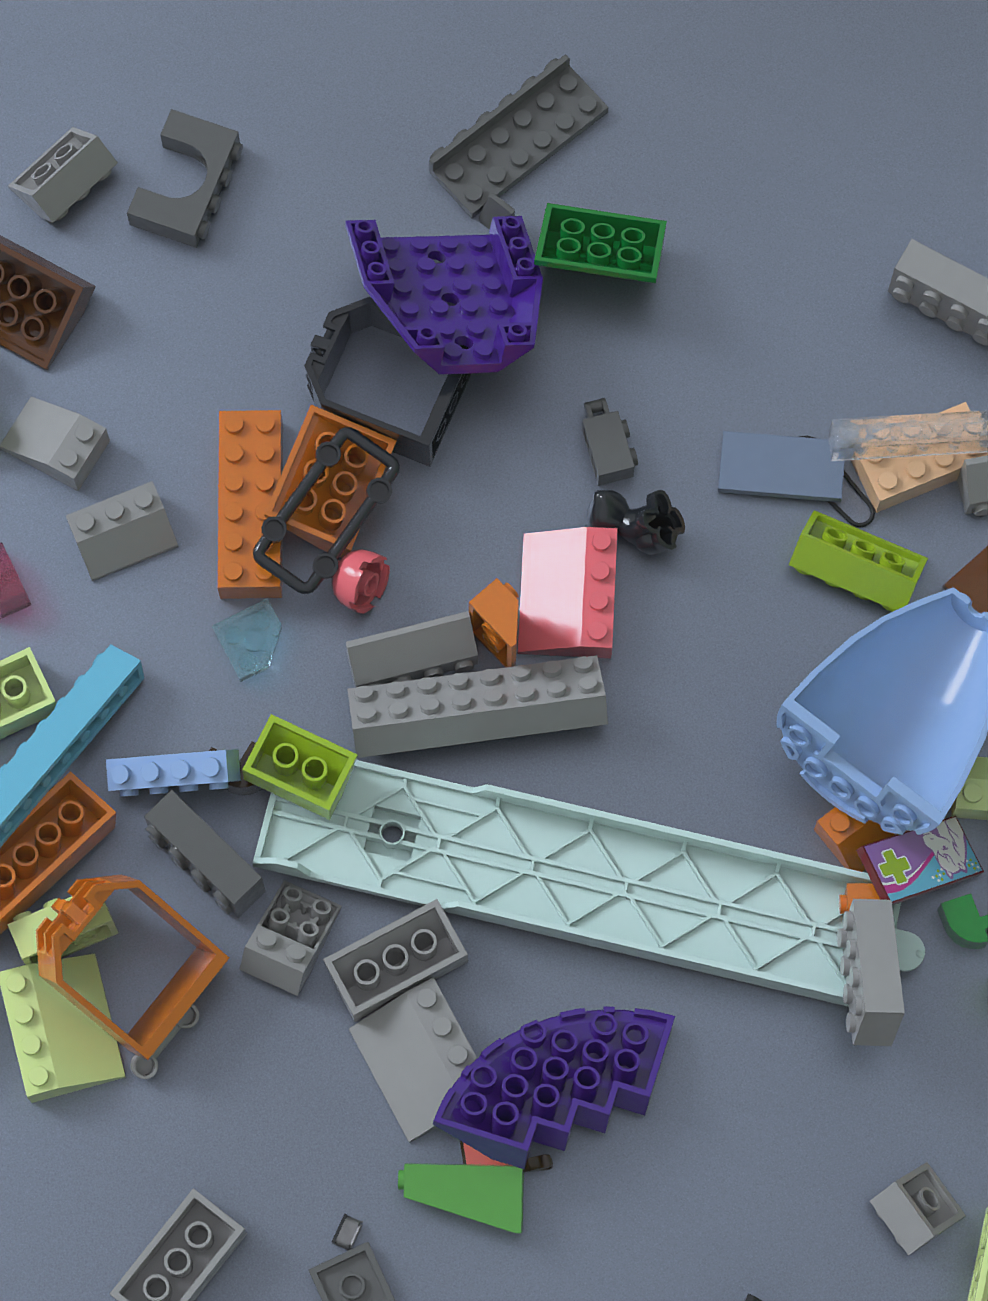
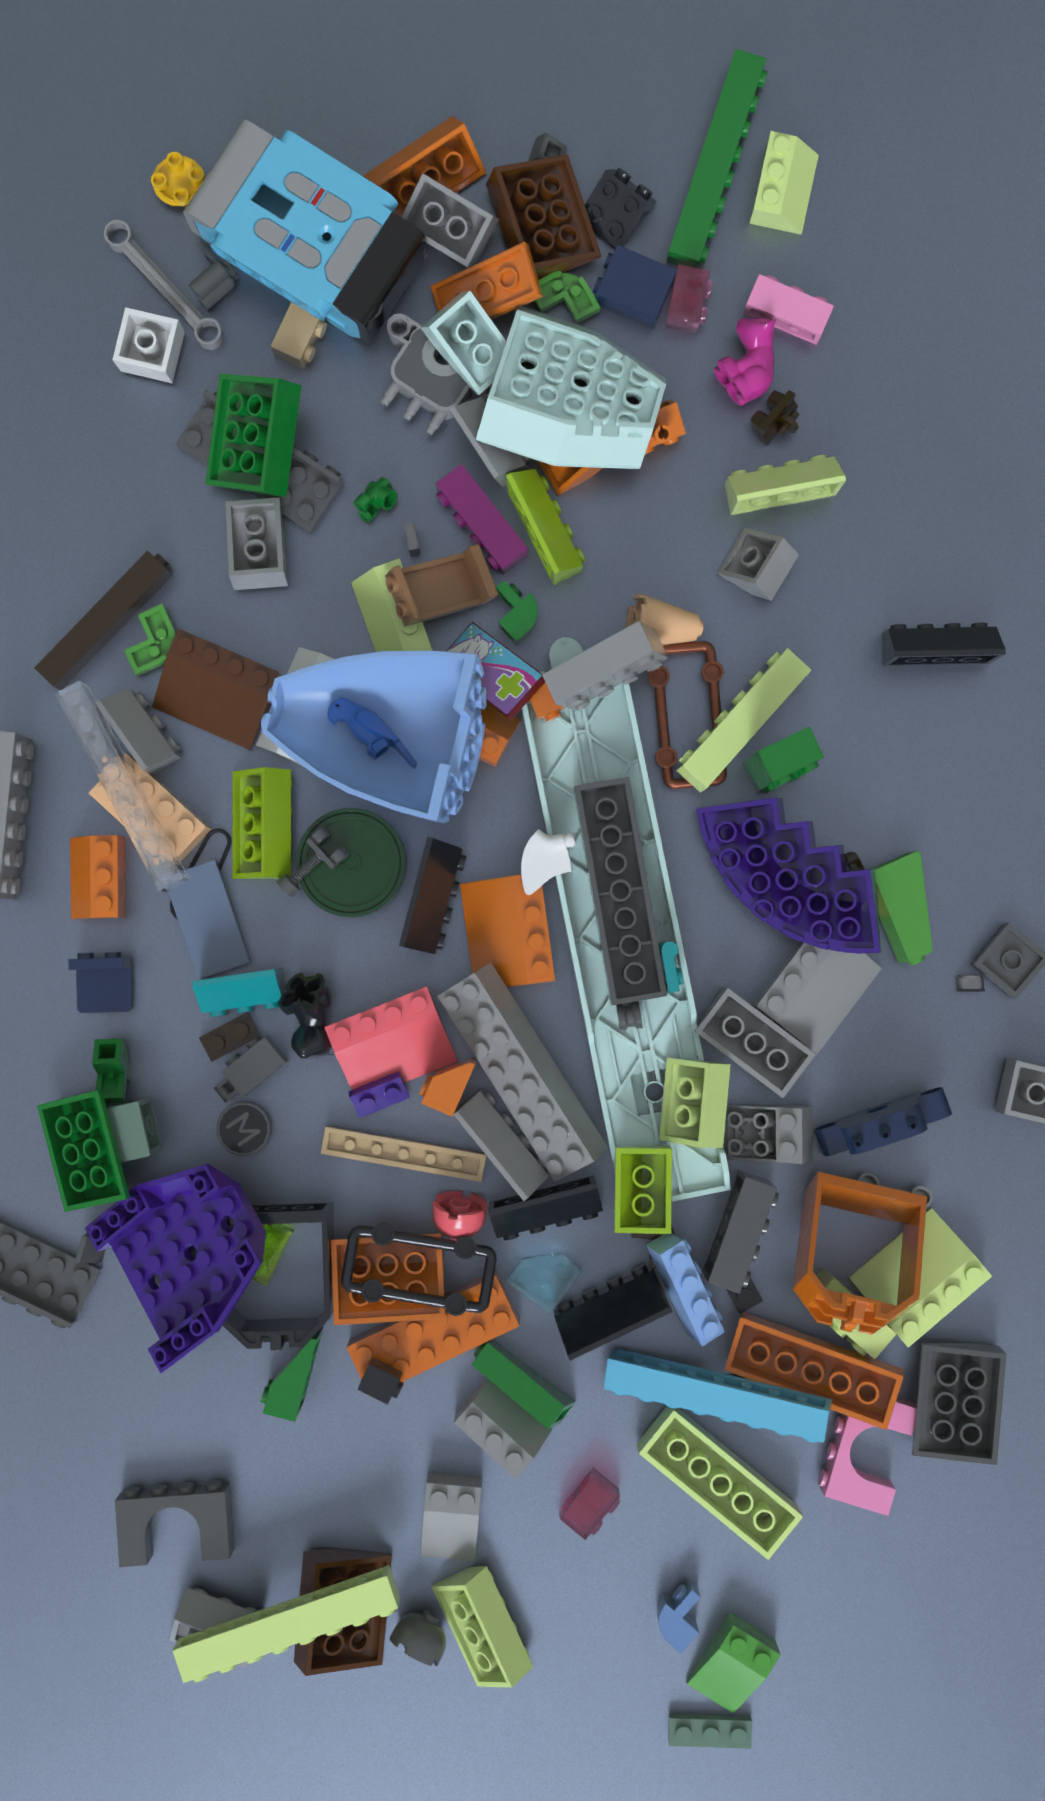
camera: 115 degrees left, 15 degrees up
none -> dark blue bracket [68,952,133,1013]
none -> orange slope [70,835,126,919]
none -> green brick [92,1038,130,1103]
none -> sand green brick [107,1096,162,1162]
none -> yellowish green brick [172,1565,400,1683]
none -> teal slope [192,968,286,1017]
none -> dark brown plate [199,1012,261,1062]
none -> black tile [217,1101,271,1156]
none -> clear neon green brick [252,1224,294,1286]
none -> green slope [261,1327,324,1422]
none -> dark grey bar [277,827,349,897]
none -> dark green brick [296,808,407,917]
none -> tan plate [321,1126,486,1182]
none -> blue animal [327,697,417,769]
none -> dark purple plate [348,1071,410,1118]
none -> black brick [357,1357,404,1405]
none -> black slope [399,837,467,954]
none -> orange slope [460,875,555,987]
none -> green slope [471,1341,576,1429]
none -> black slope [488,1175,603,1241]
none -> white arm [521,829,576,895]
none -> black slope [554,1264,673,1361]
none -> dark grey brick [574,777,667,1005]
none -> dark grey wheel [616,1001,643,1031]
none -> light nougat cone [626,593,703,645]
none -> copper bar [647,641,727,789]
none -> teal plate [658,941,683,993]
none -> yellowish green slope [659,1058,731,1148]
none -> yellowish green brick [676,648,811,793]
none -> black plate [726,1277,763,1314]
none -> green brick [743,726,824,794]
none -> dark blue piece [814,1087,952,1157]

